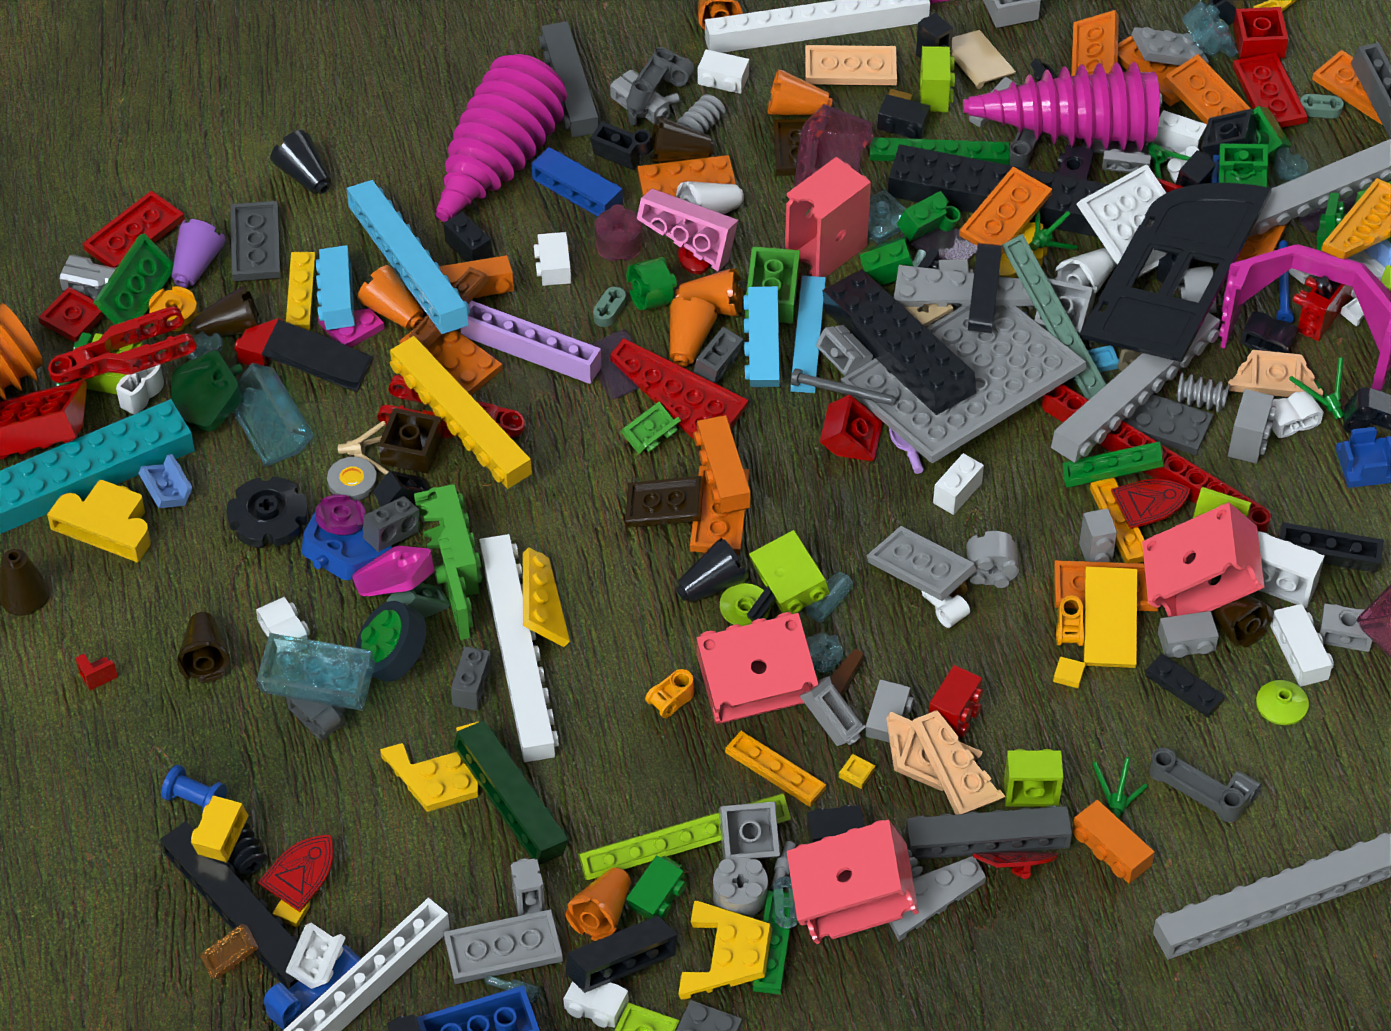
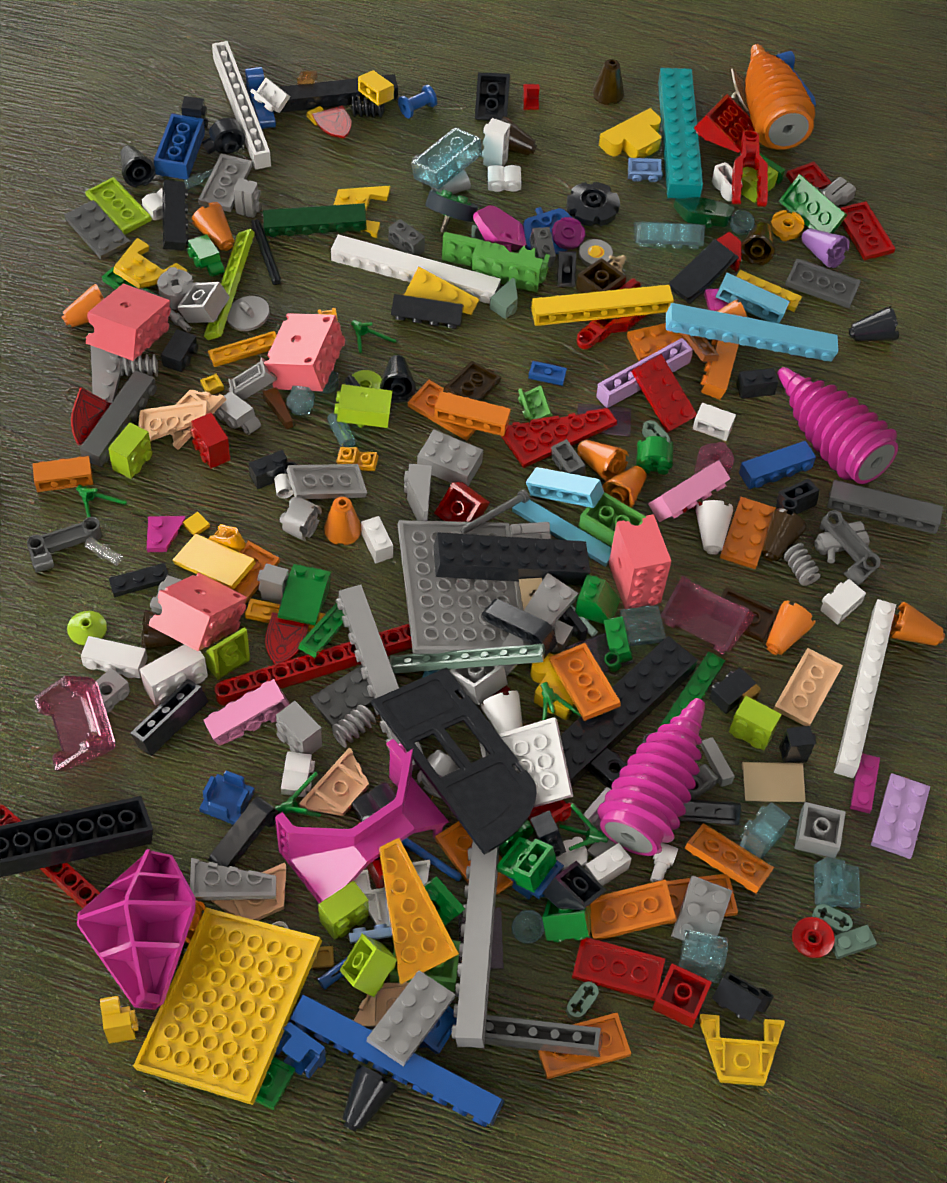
camera: 115 degrees right, 5 degrees up
none -> orange cone [62,284,104,327]
none -> clear pin [84,537,123,566]
none -> dark pink wing [147,516,185,552]
none -> black piece [202,118,245,154]
none -> bright pink wedge [203,679,289,746]
none -> light grey shield [227,296,270,331]
none -> black hinge [248,450,297,489]
none -> black axle [251,219,281,285]
none -> green slope [278,564,331,626]
none -> orange cone [324,497,361,545]
none -> light orange slope [337,447,379,471]
none -> green plant [351,320,396,353]
none -> black brick [391,294,464,329]
none -> light grey slope [404,464,432,521]
none -> light grey brick [417,429,483,486]
none -> black slope [475,72,510,121]
none -> white brick [482,118,510,167]
none -> sand green slope [490,278,518,319]
none -> blue plate [528,361,567,386]
none -> red plate [631,354,697,433]
none -> clear light blue brick [739,802,791,859]

